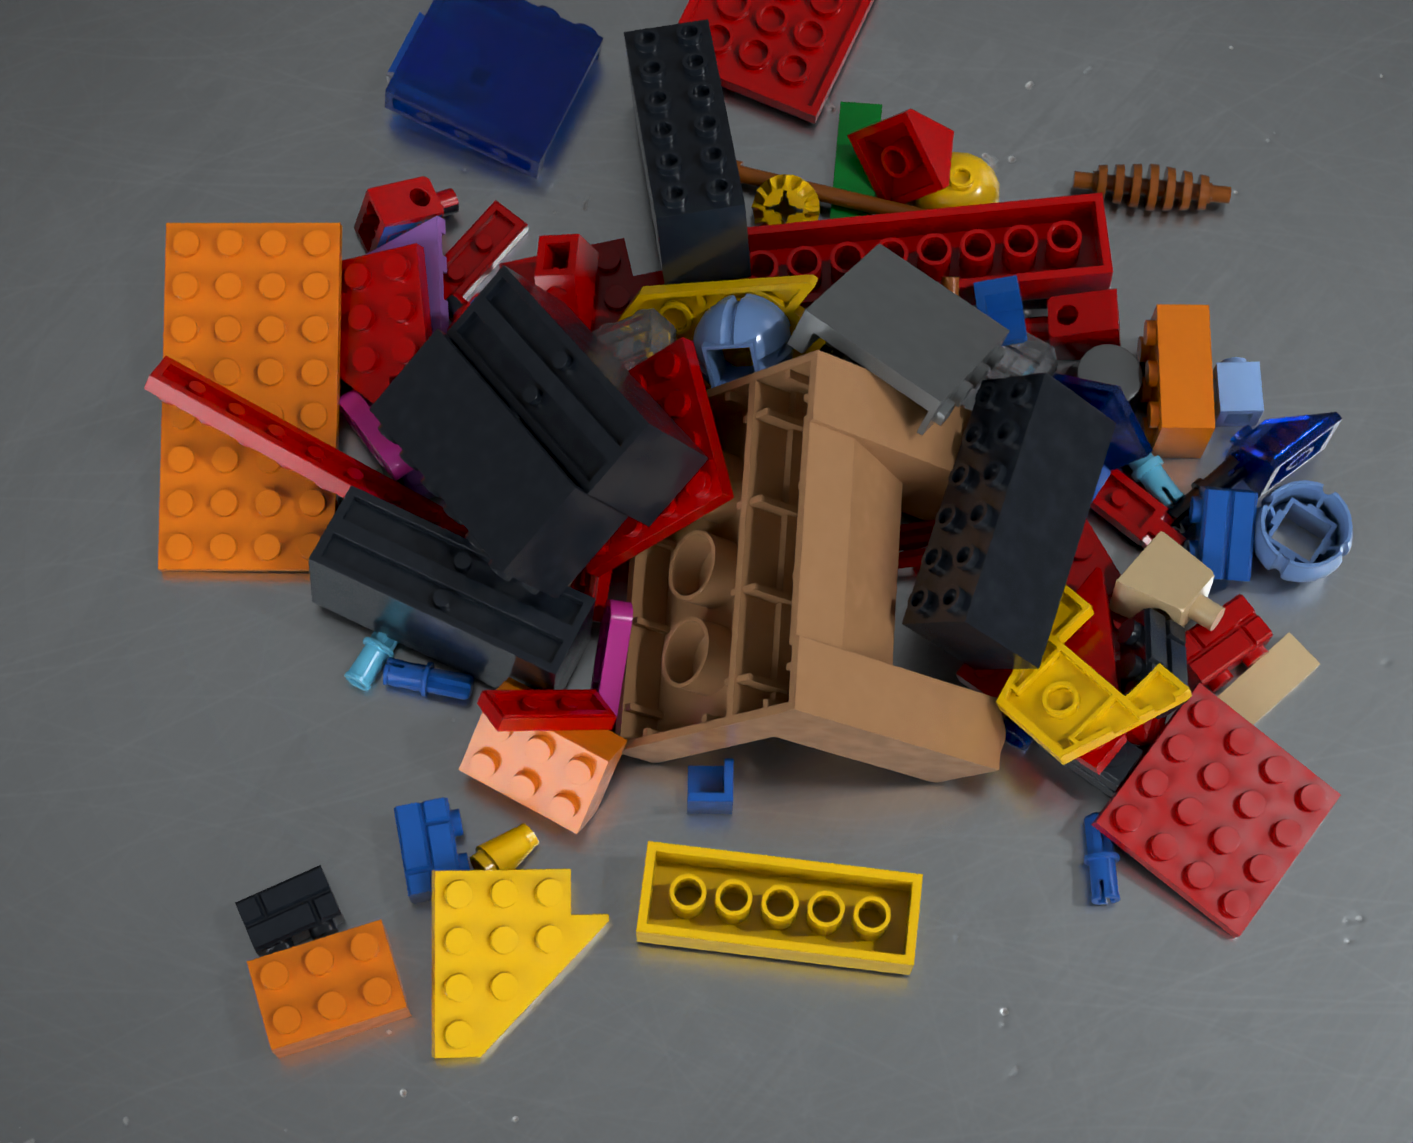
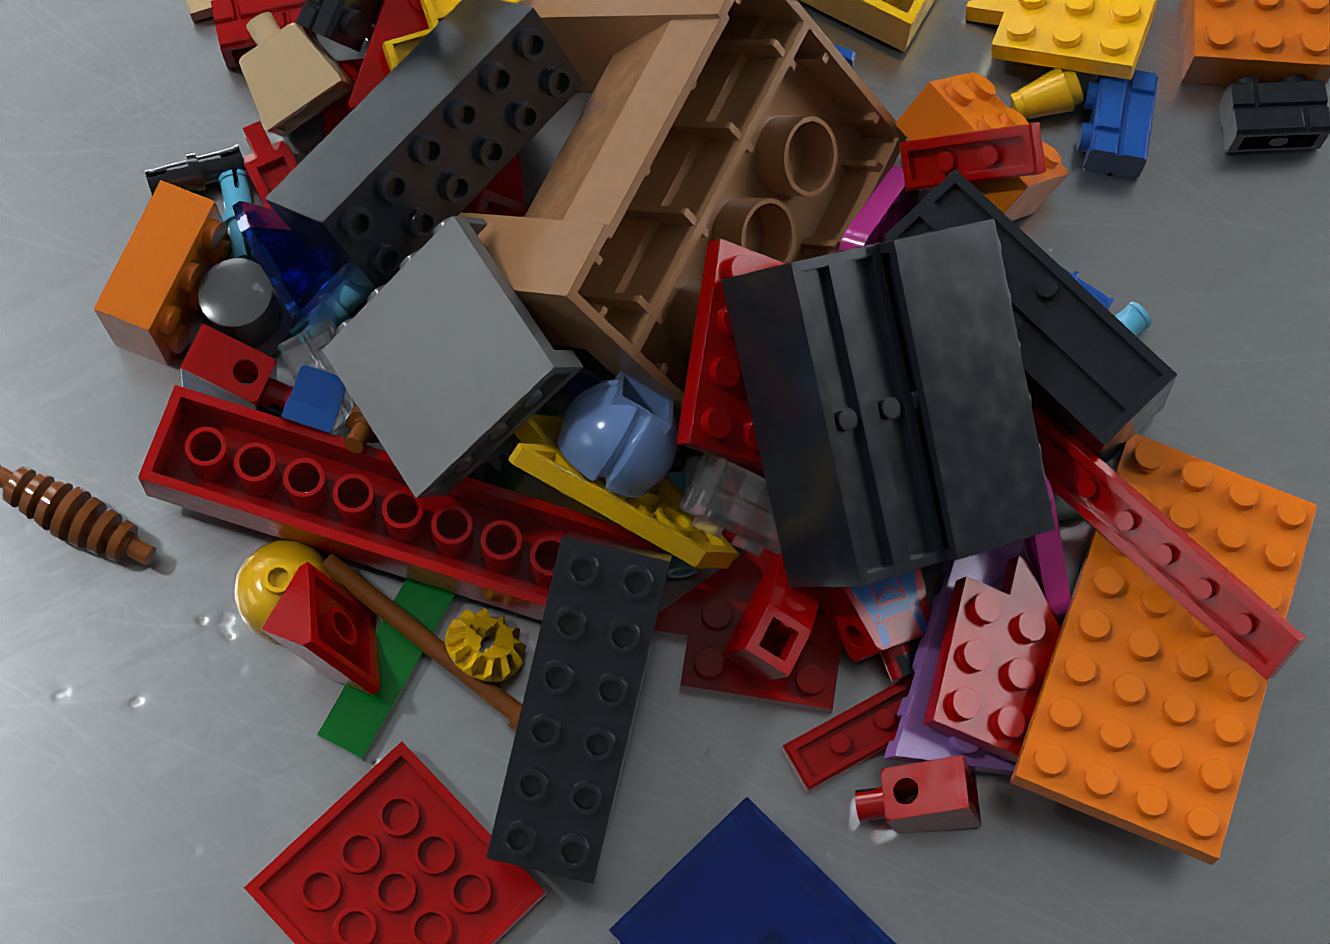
camera: 160 degrees left, 0 degrees up
blue brick [1186,486,1258,581] -> none
light blue brick [1213,357,1264,427] -> none
clear blue slope [1226,412,1342,498] -> none
medium blue piece [1253,480,1353,583] -> none

